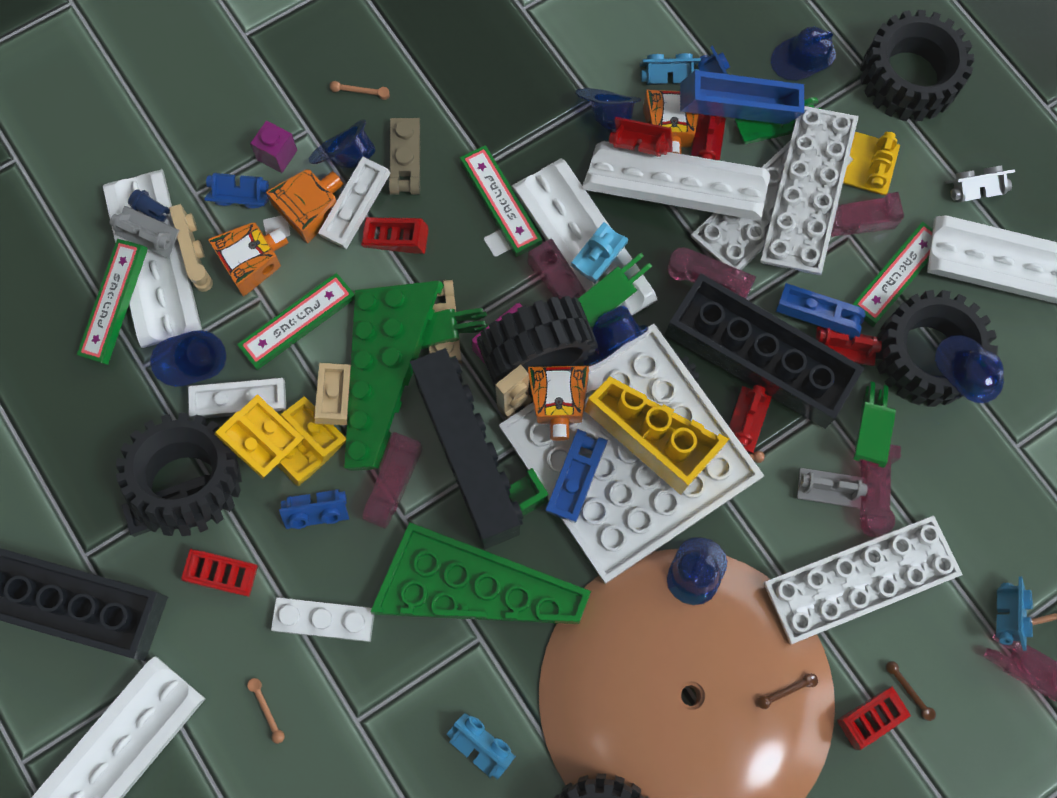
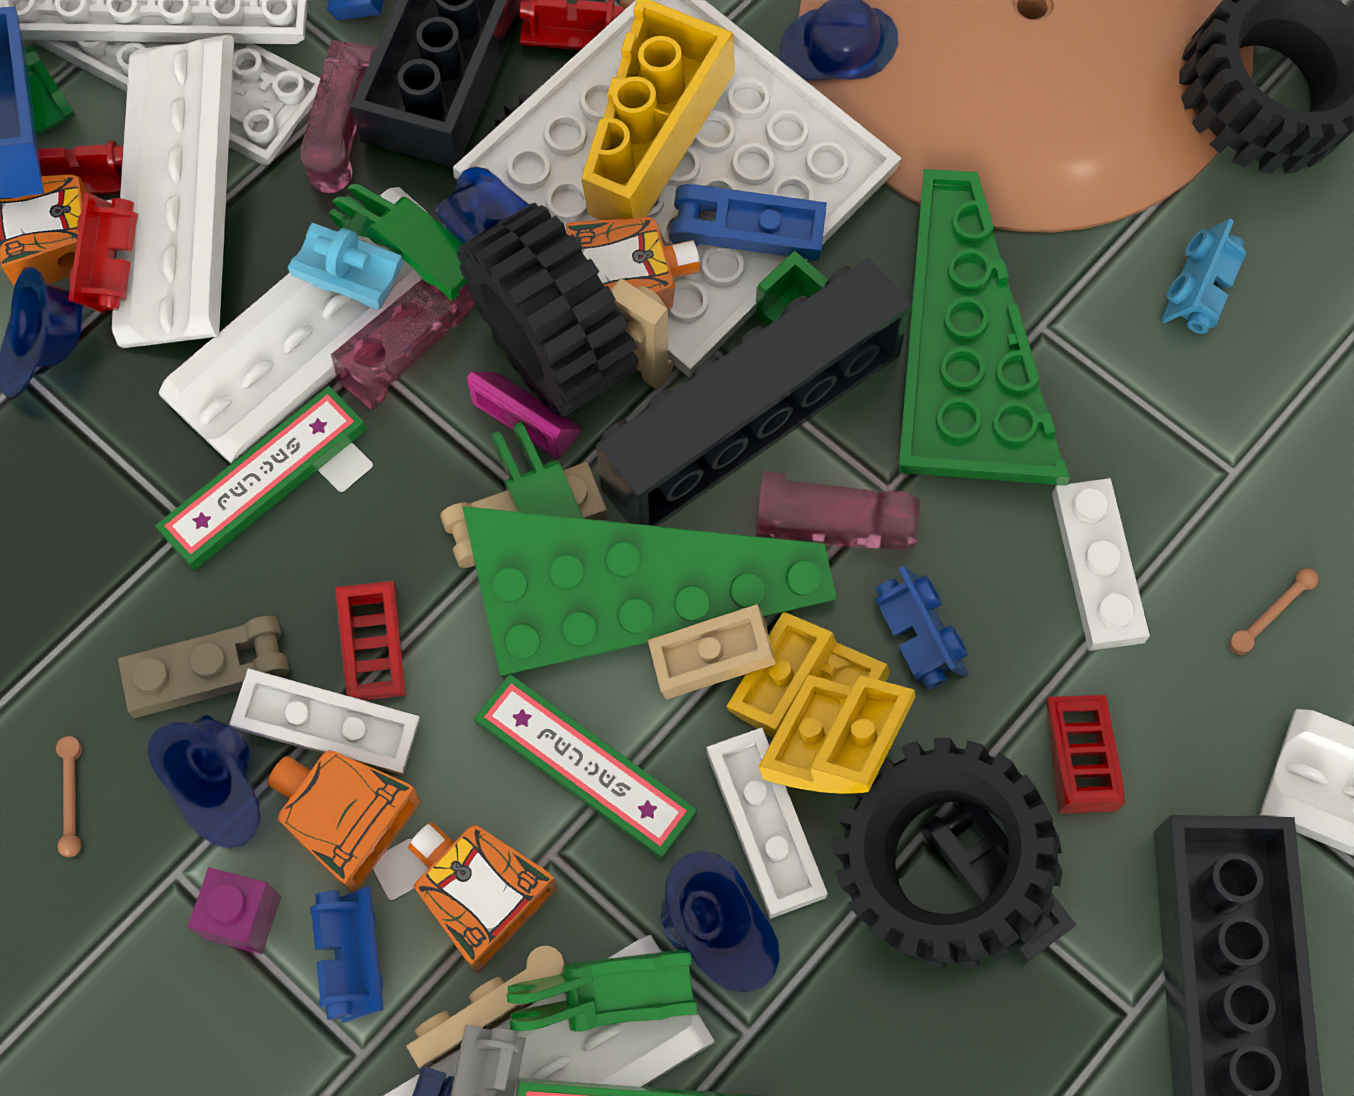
camera: 100 degrees left, 5 degrees down
none -> green arm [506,950,698,1032]

